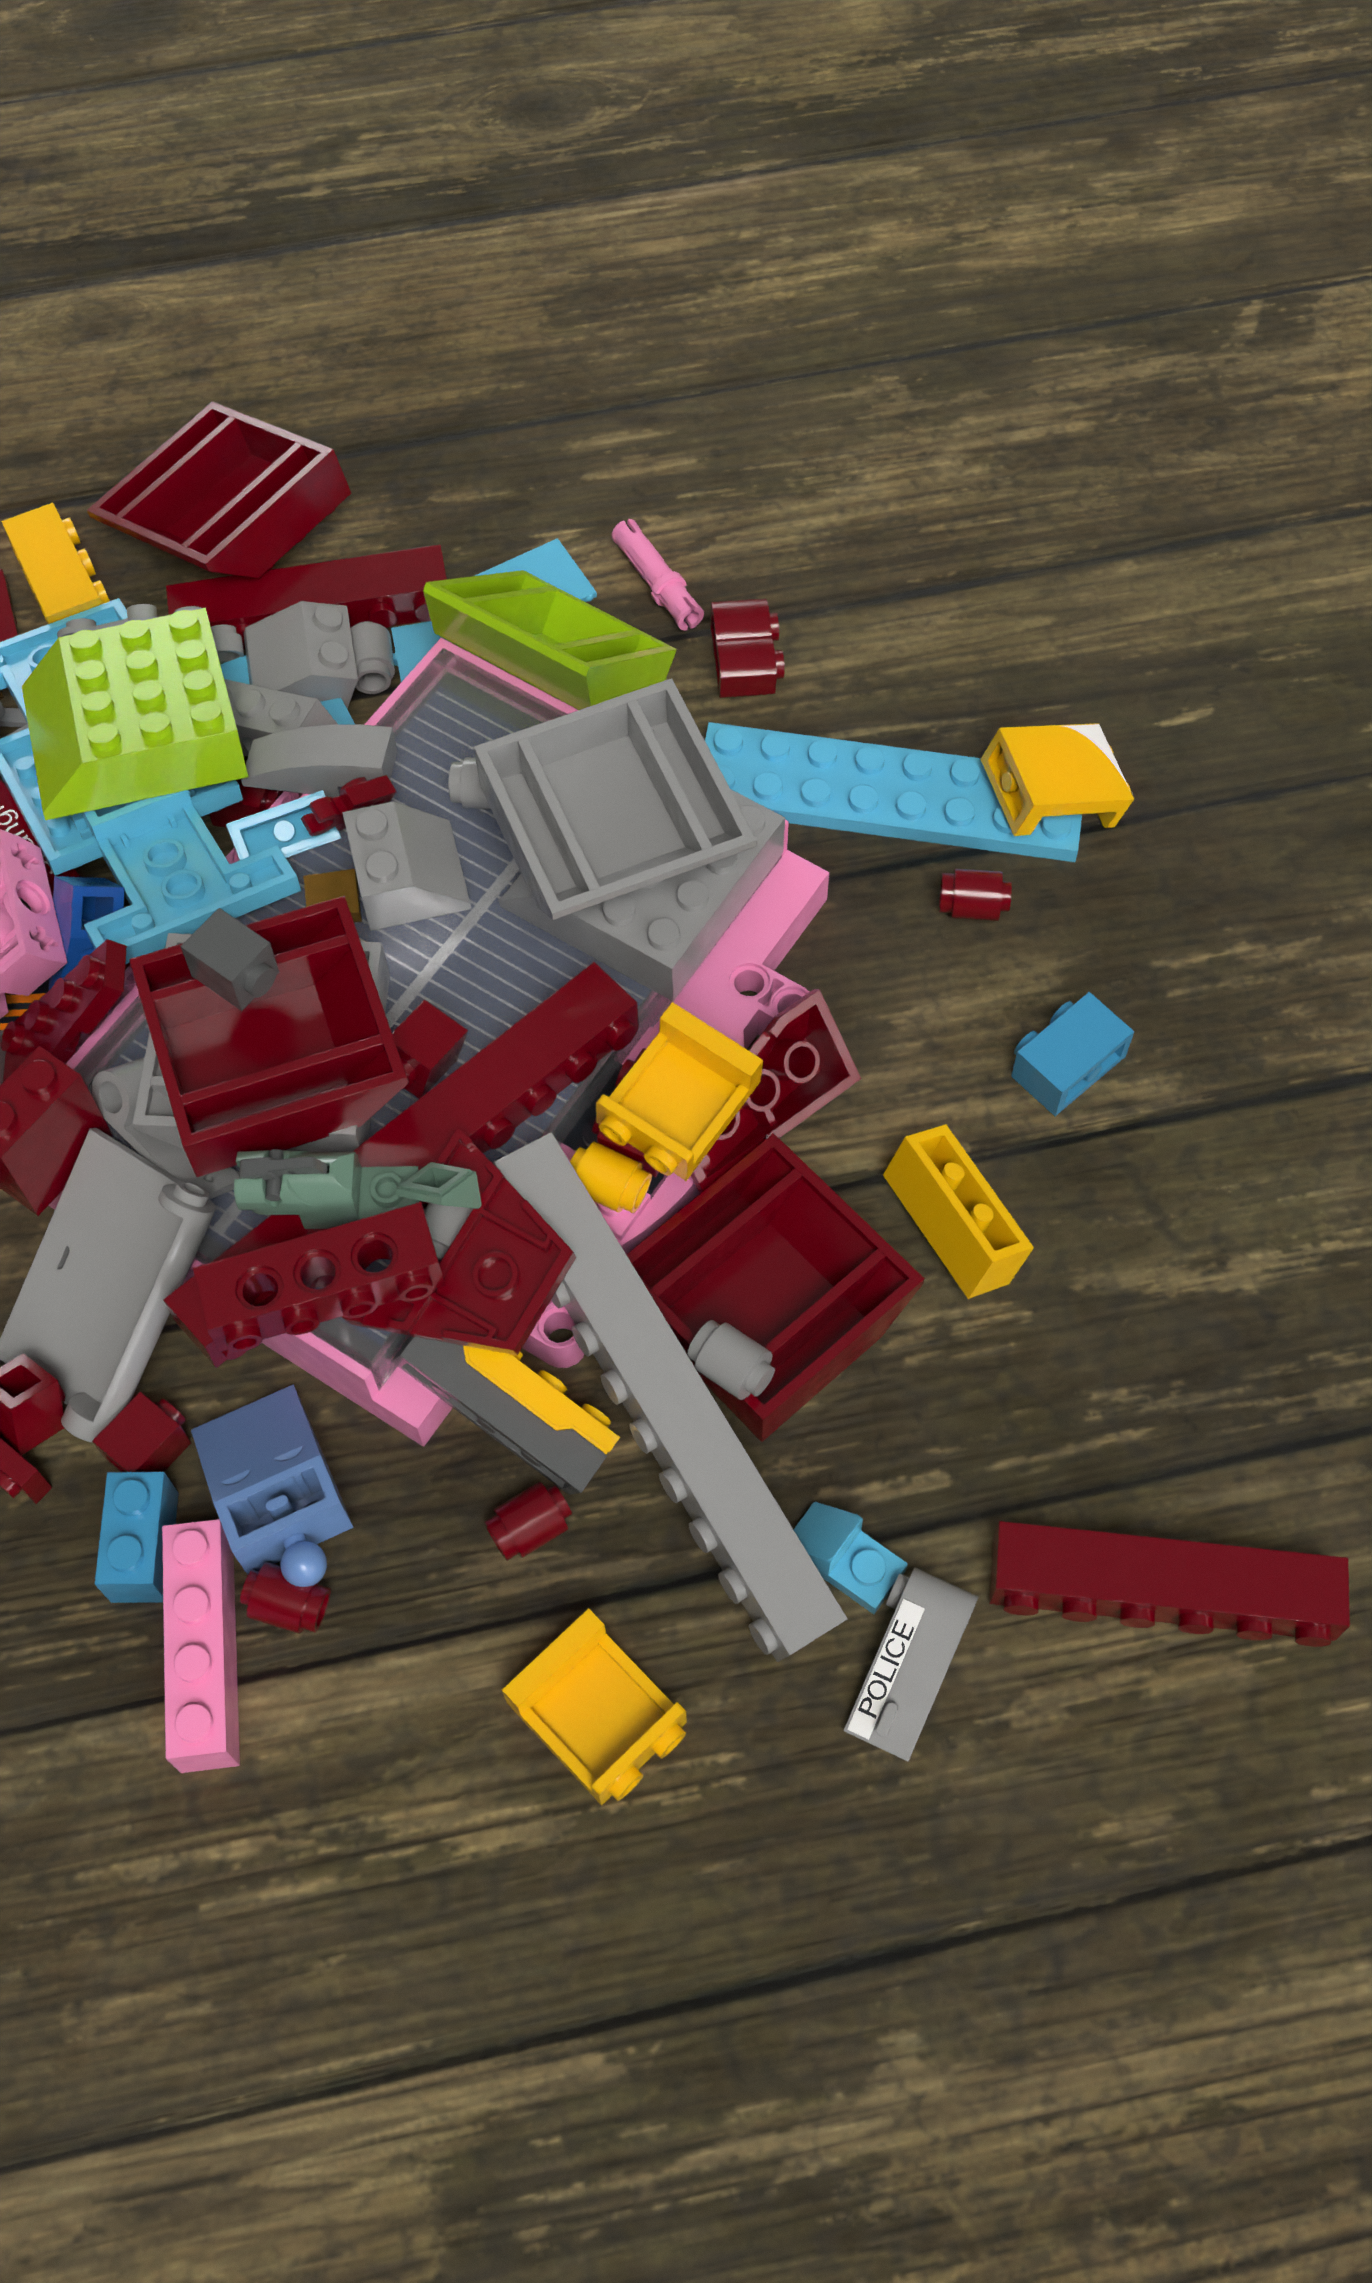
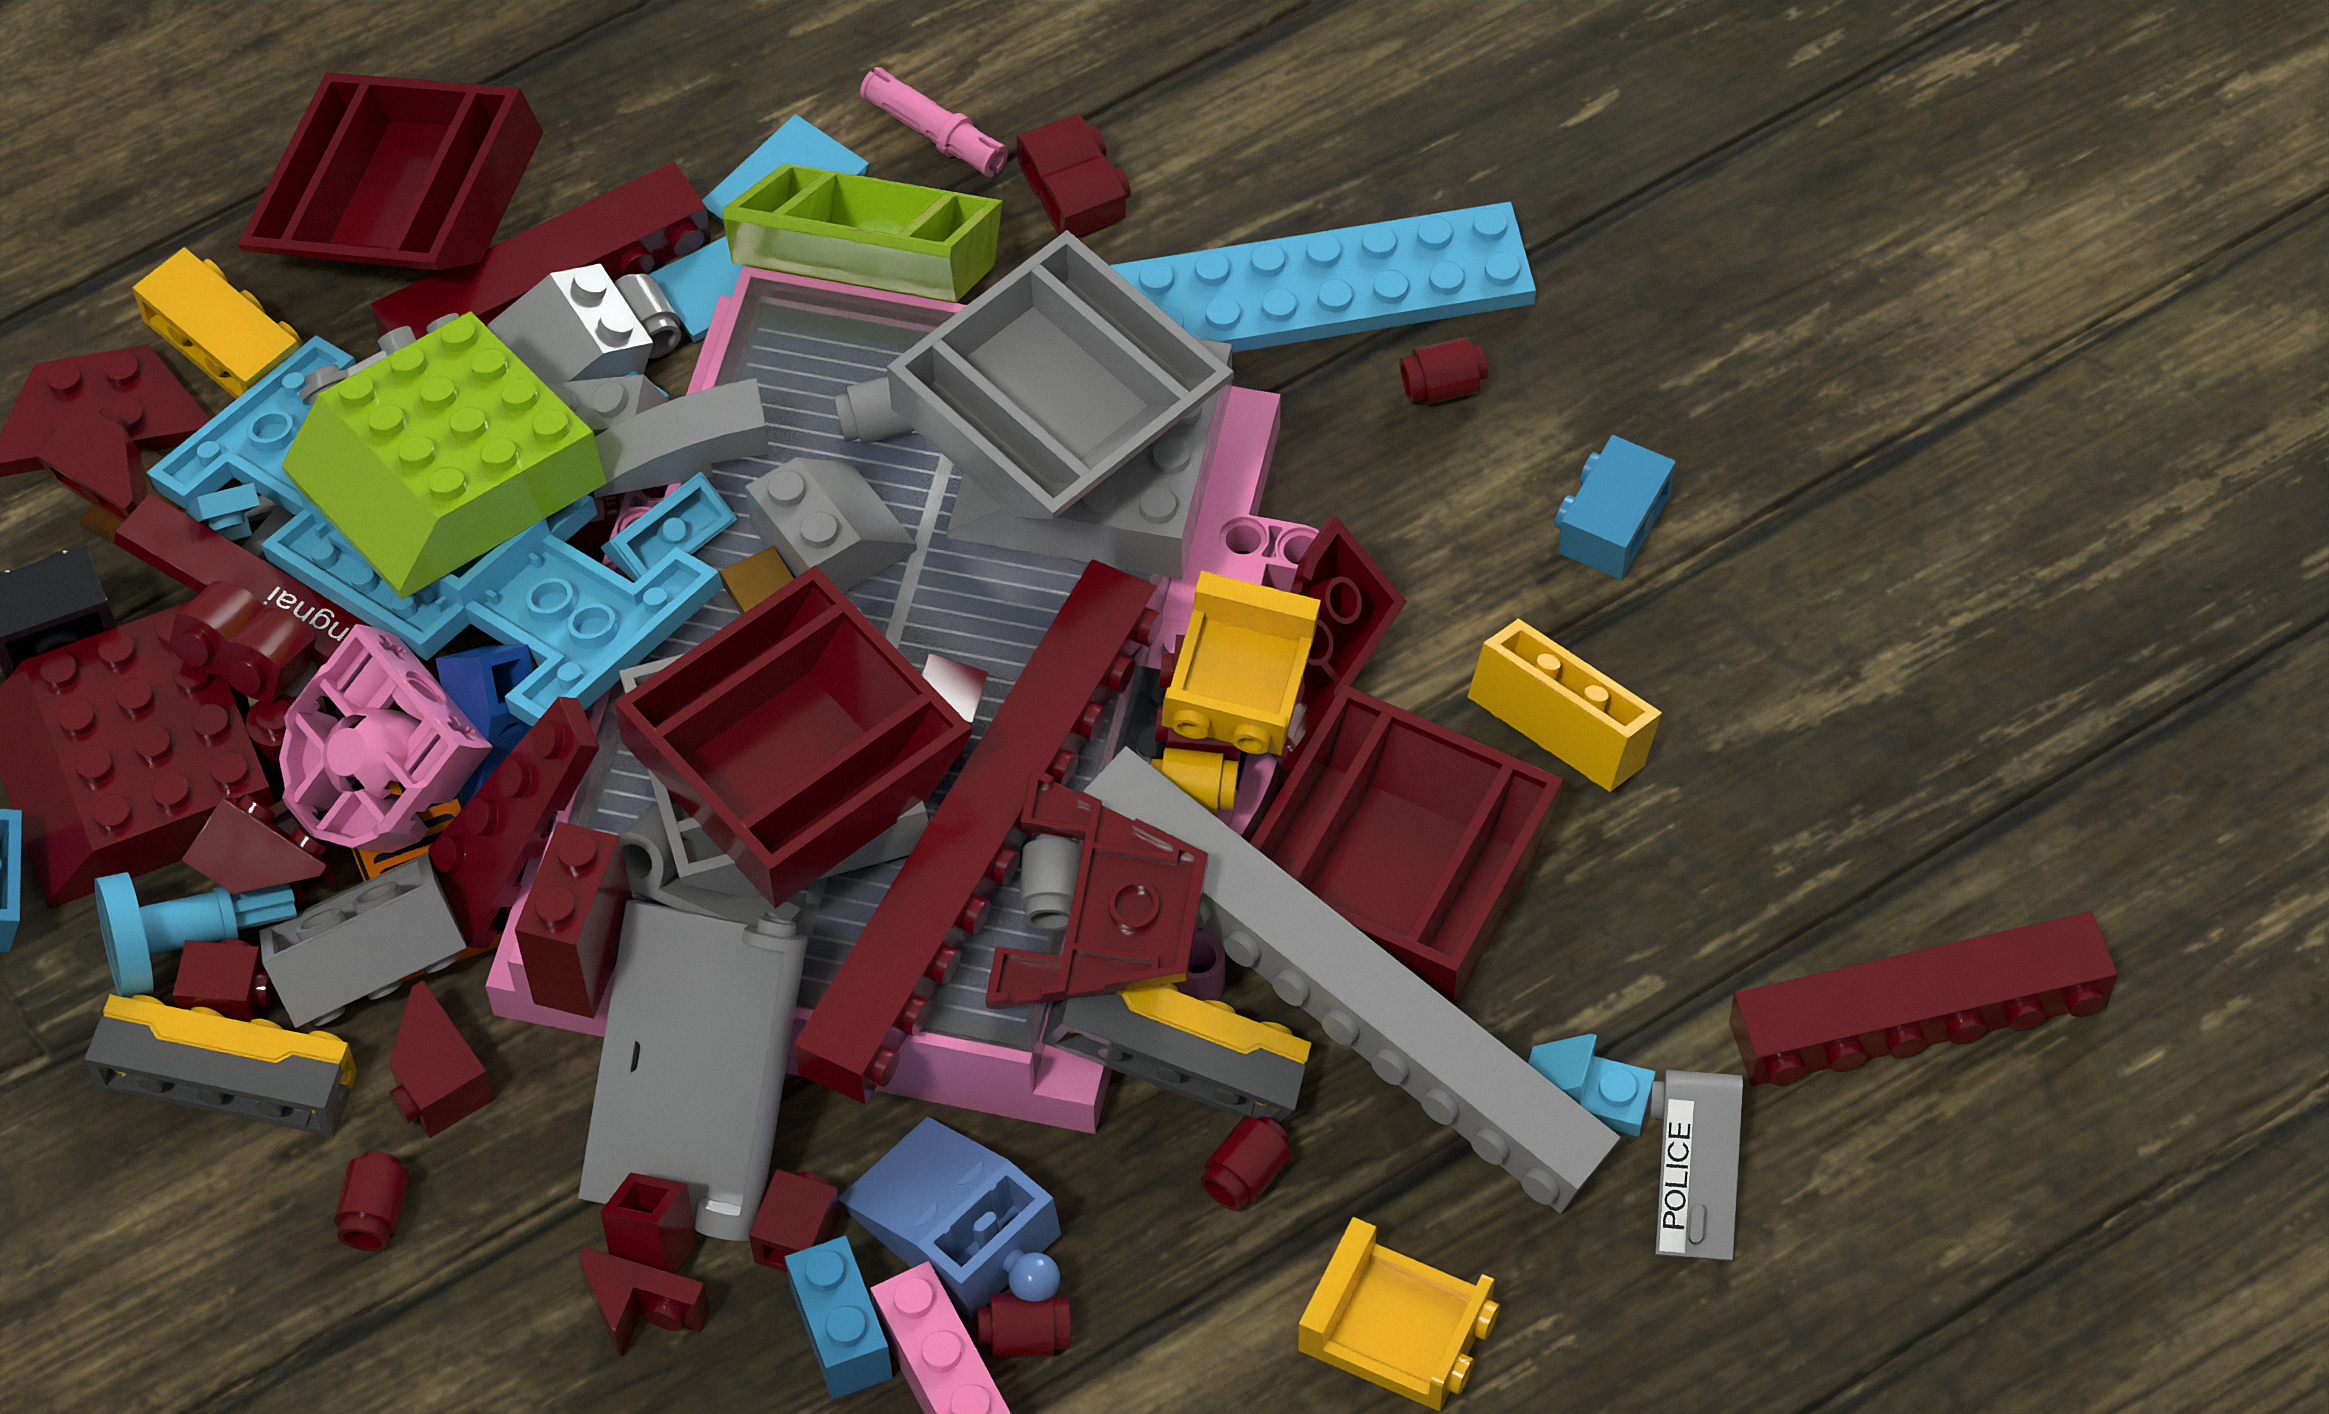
camera: 20 degrees left, 5 degrees down
dark grey brick [180,908,280,1011] -> none
dark red brick [193,1202,446,1352] -> none
sand green plate [234,1149,419,1229] -> none
dark red plate [301,775,397,836] -> none
sand green slope [395,1162,482,1209] -> none
light grey brick [687,1320,775,1400] -> none
yellow panel [980,723,1134,836] -> none

